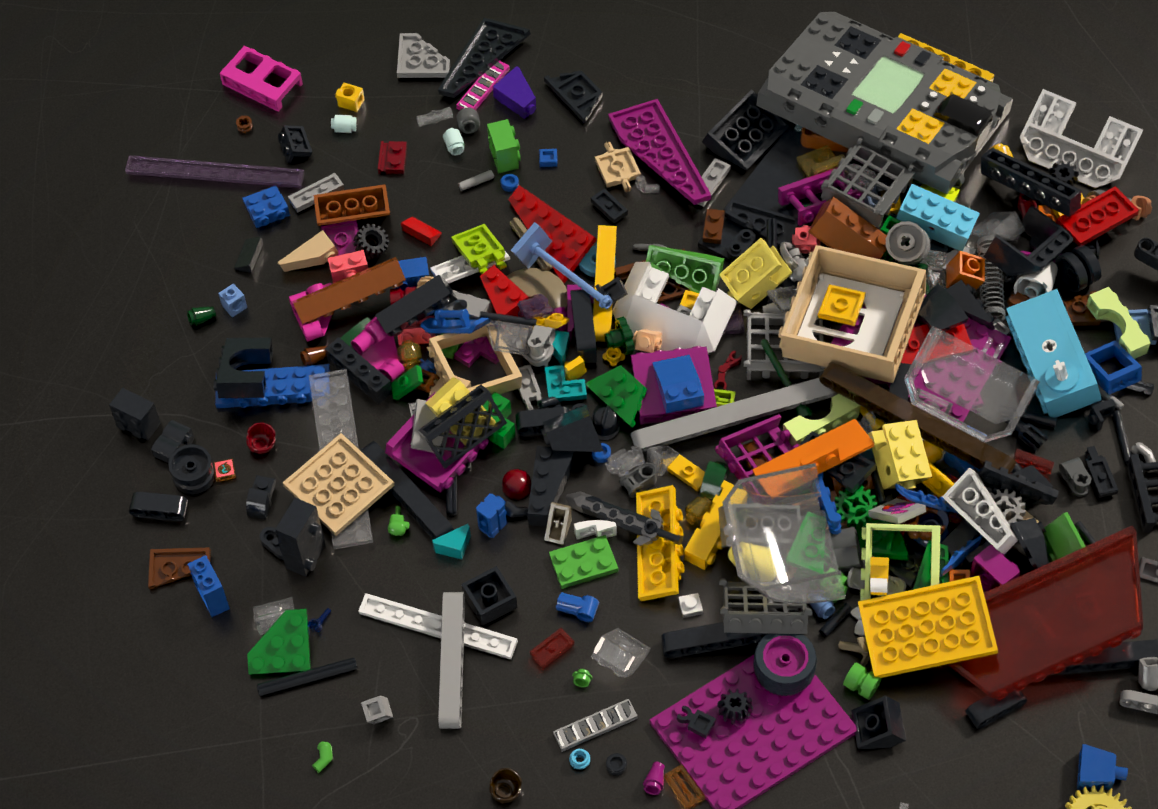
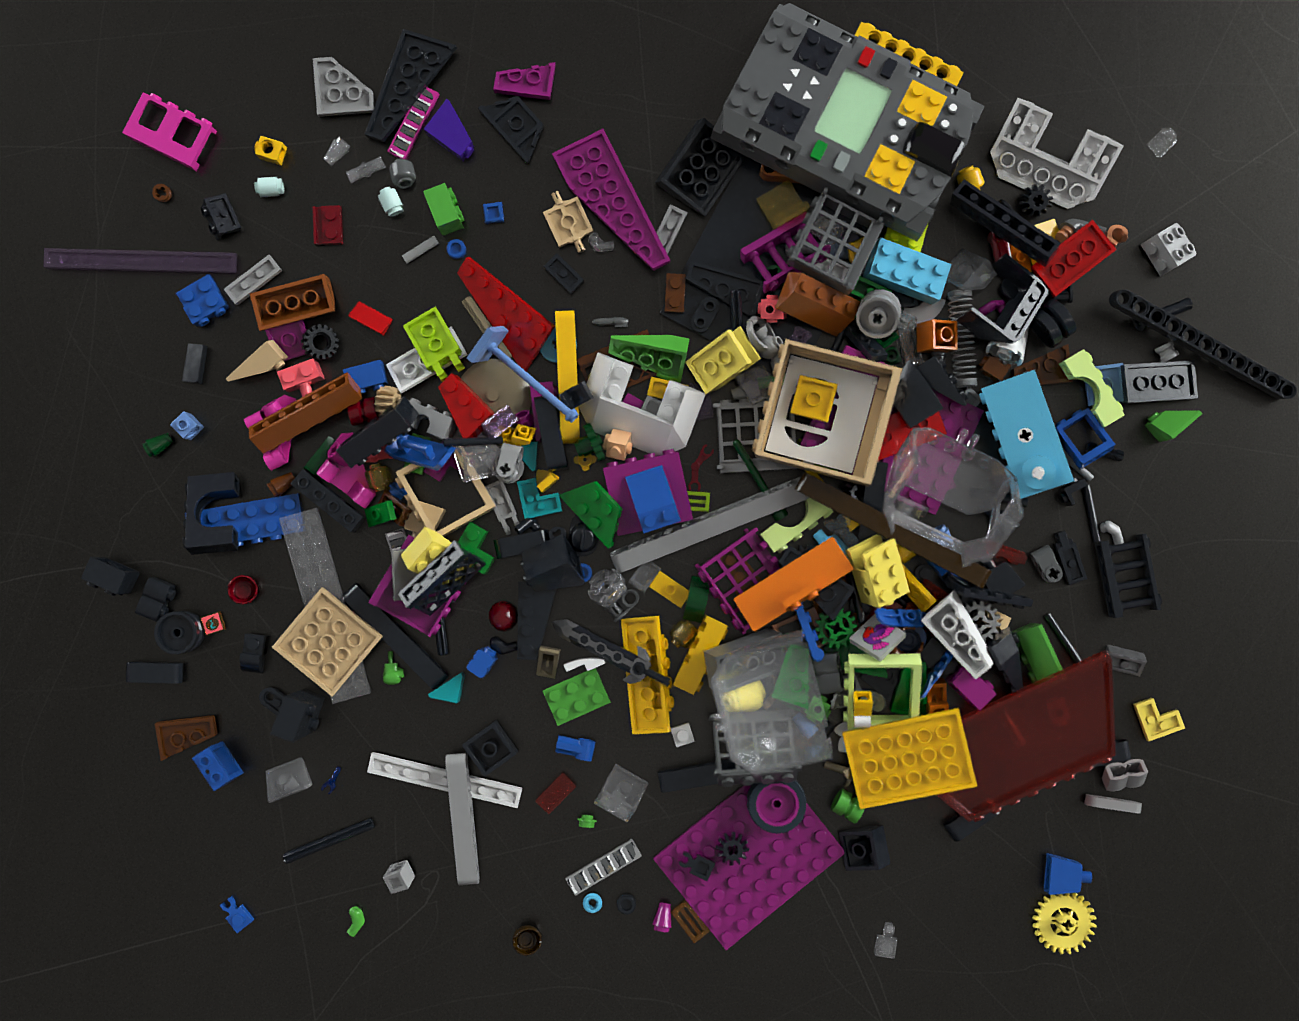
camera: 10 degrees left, 30 degrees up
green plate [247,608,311,674] -> none
none -> blue plate [219,896,254,933]
none -> clear cone [323,136,351,166]
none -> magenta wing [493,62,556,100]

